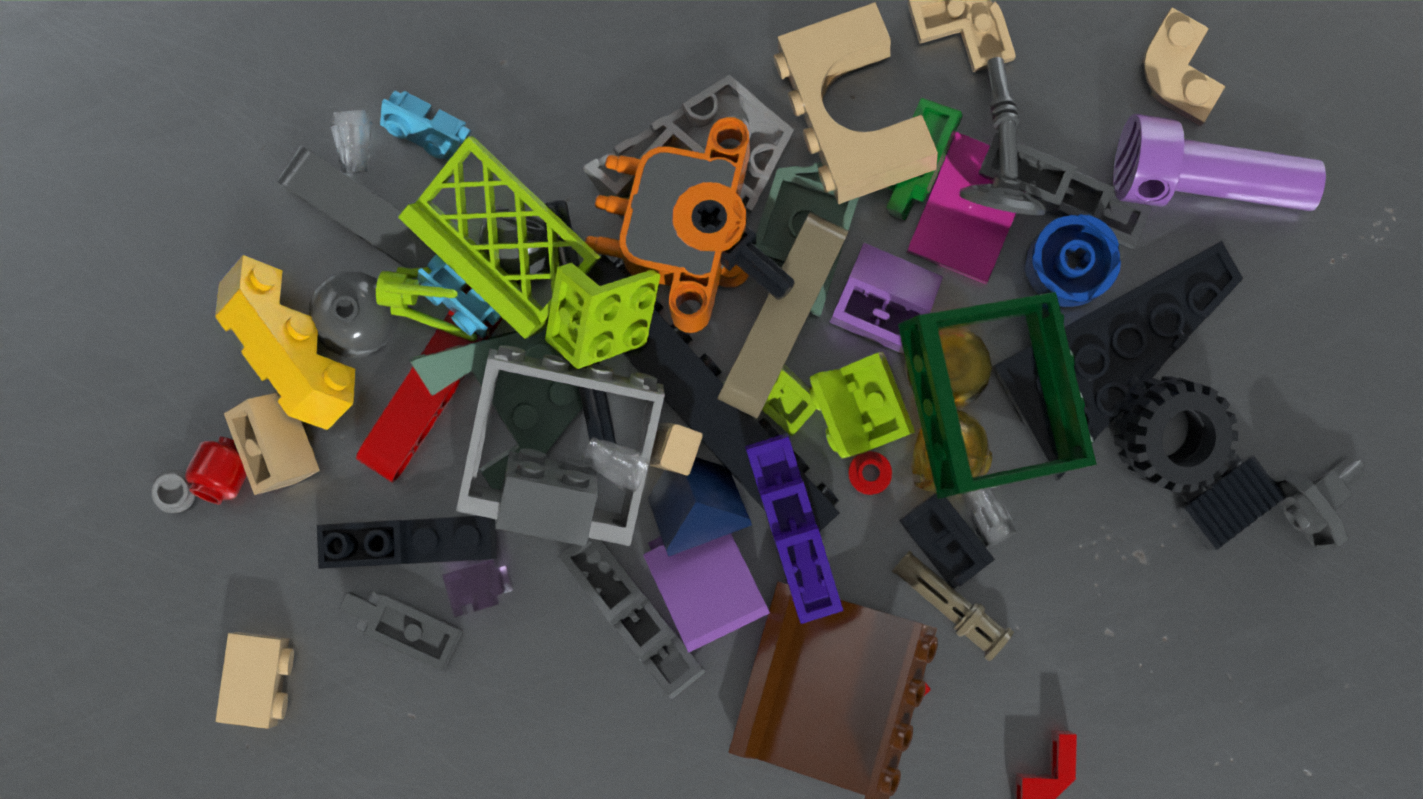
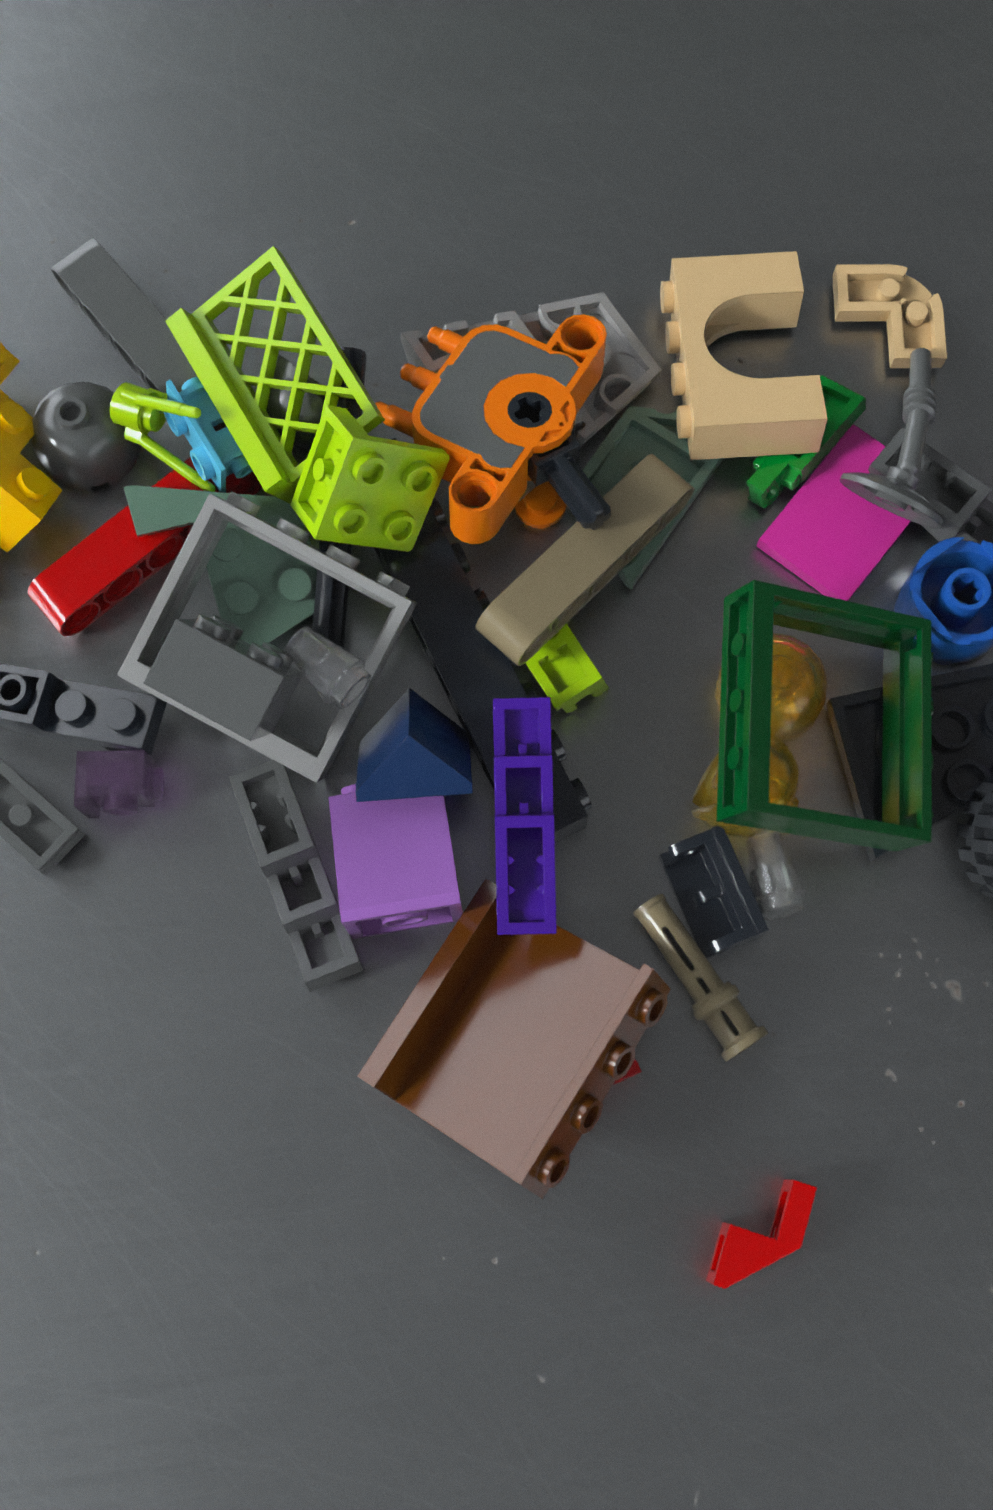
camera: 20 degrees right, 10 degrees down
clear cone [329,110,373,173] -> none
medium azure hinge [380,90,471,161] -> none
tan slope [649,422,703,476] -> none
lime bracket [809,351,915,459] -> none
medium lavender slope [829,243,943,355] -> none
red plate [848,451,892,495] -> none

